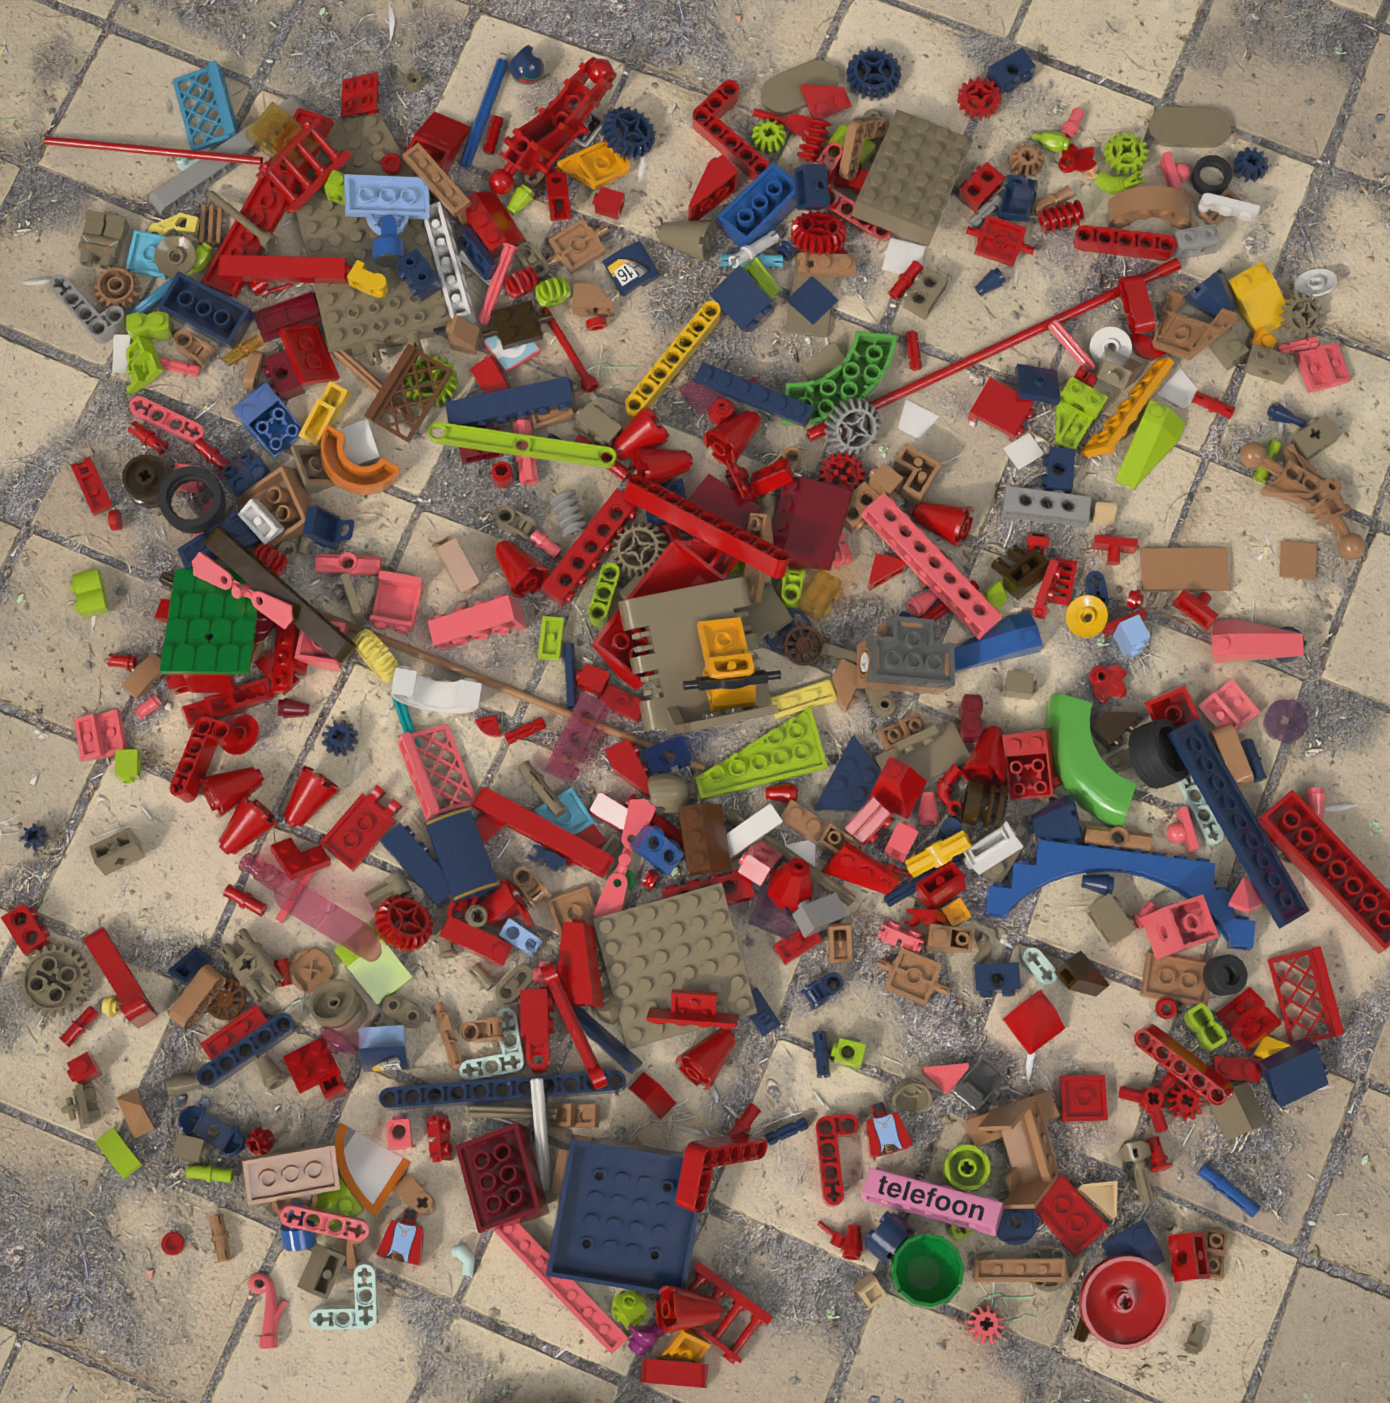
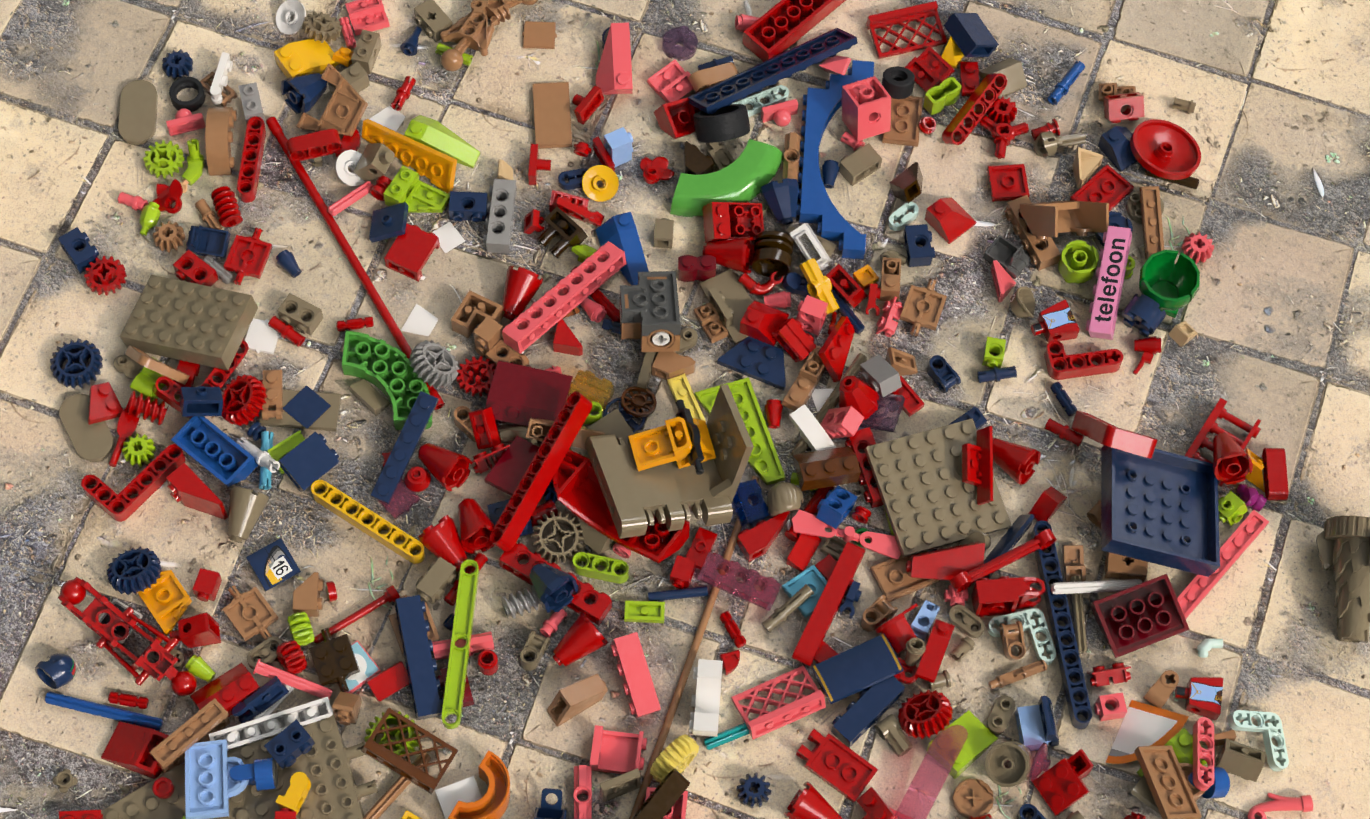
camera: 95 degrees left, 10 degrees down
none -> dark blue cone [529,563,579,613]

